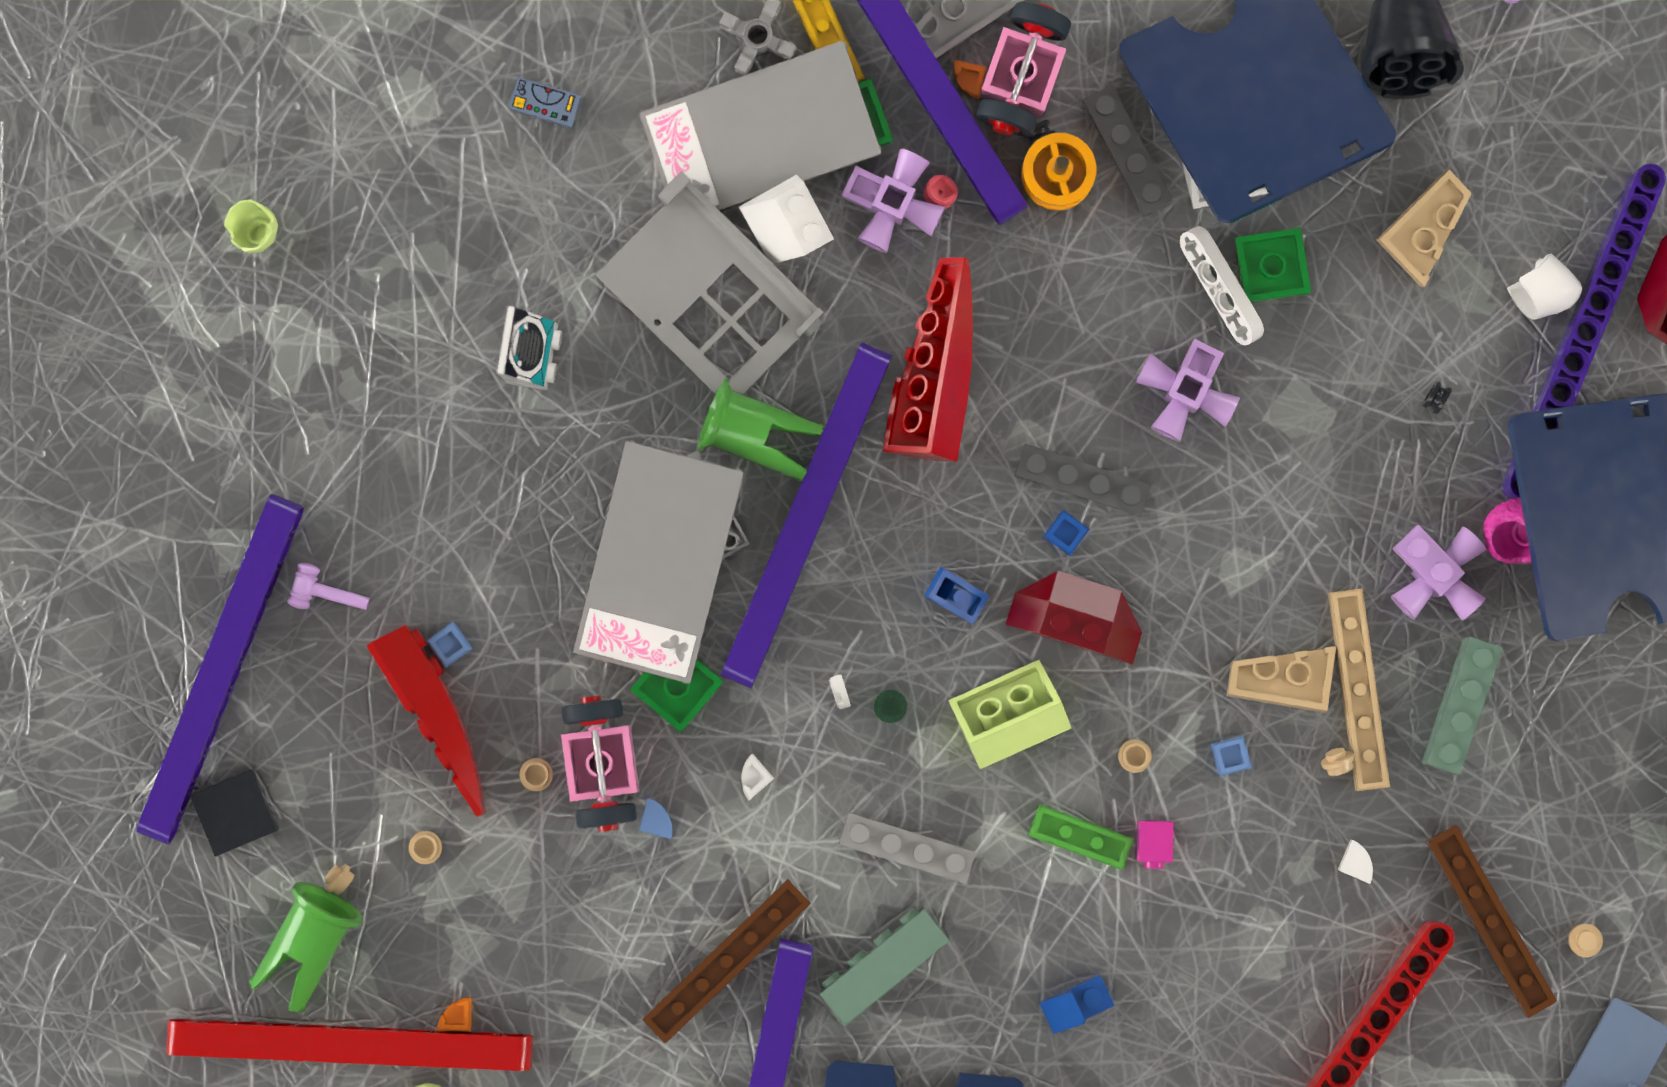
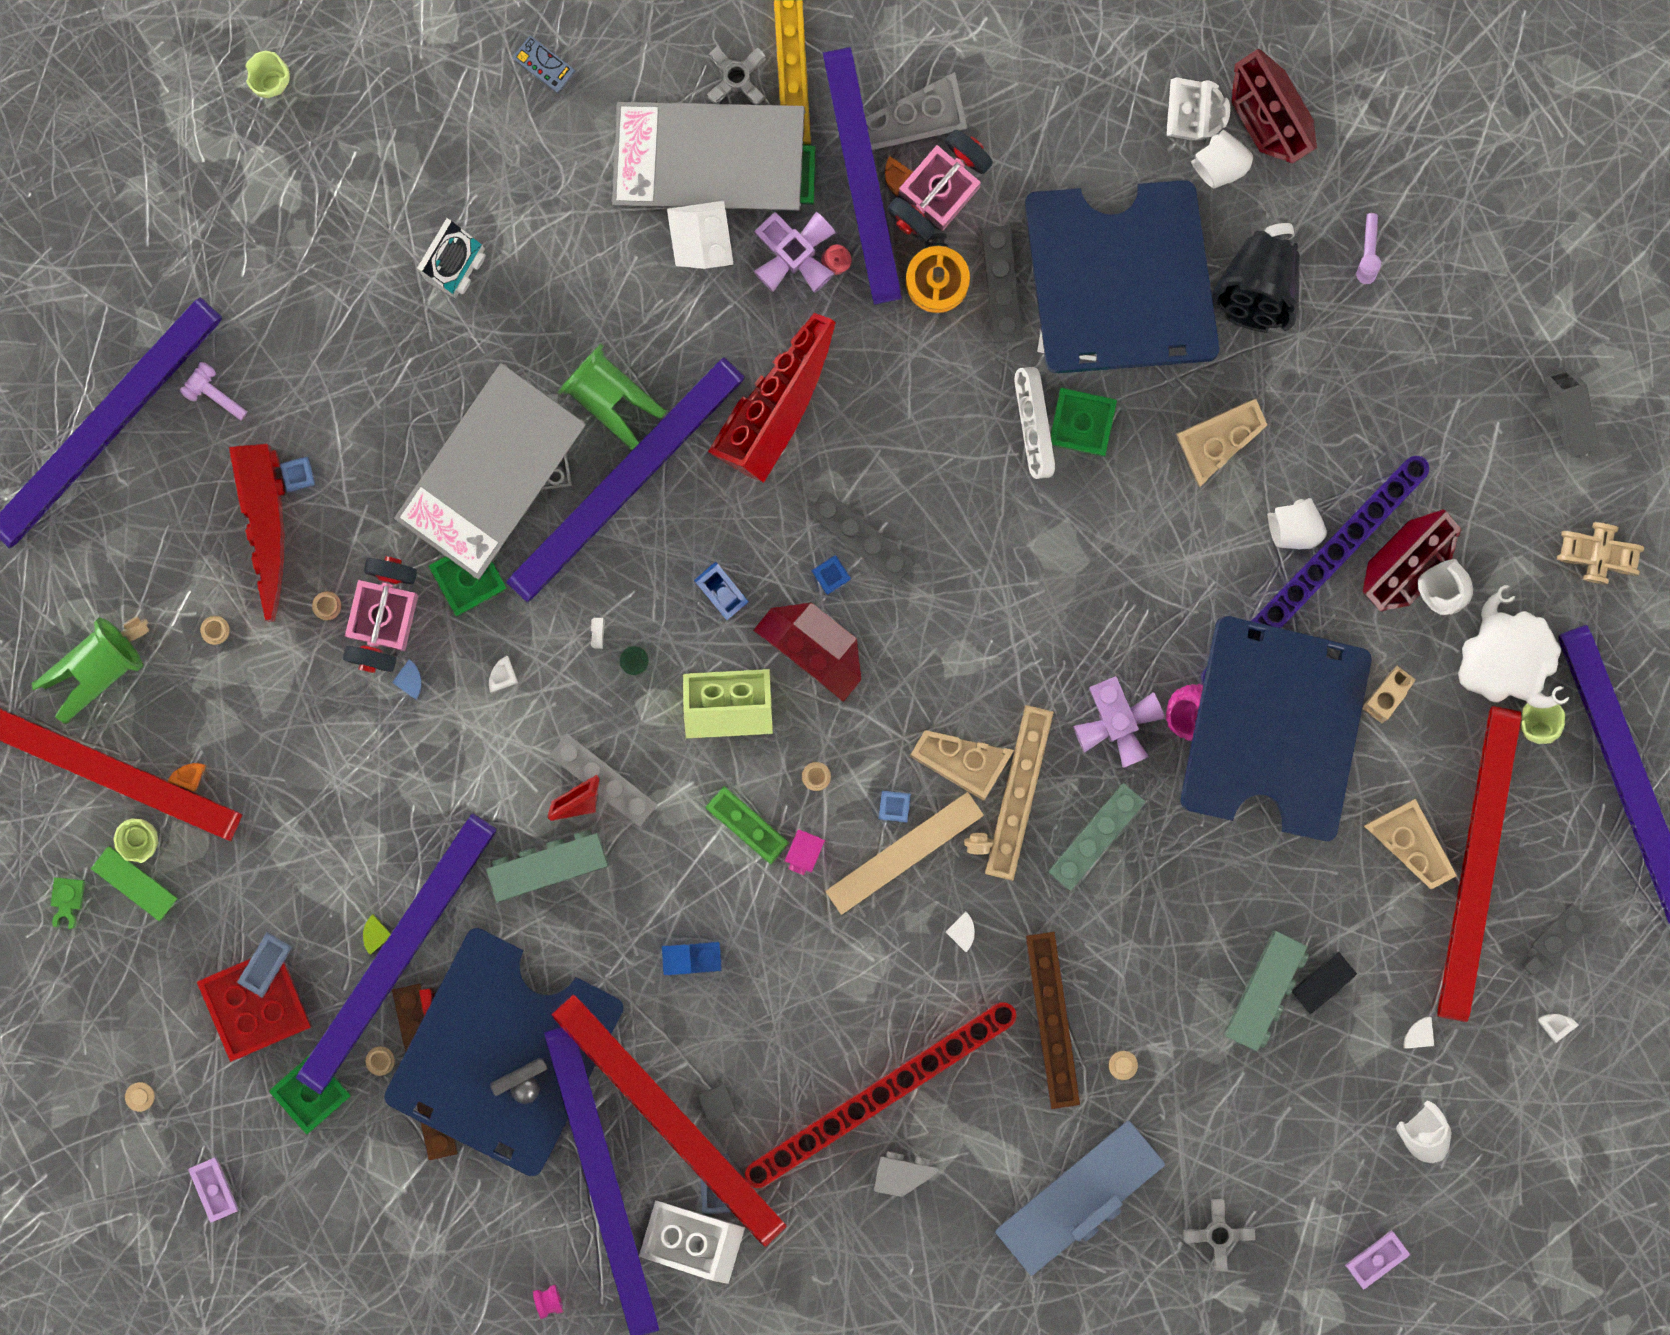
camera: 20 degrees right, 0 degrees up
black tile [190,769,279,857] -> none
light grey door [595,171,824,394] -> none
reddish brown plate [642,879,811,1044] -> none
lavender brick [1135,339,1240,442] -> none
black bush [1422,380,1452,414] -> none
none -> red slope [547,775,600,821]
none -> tan tile [825,792,984,915]

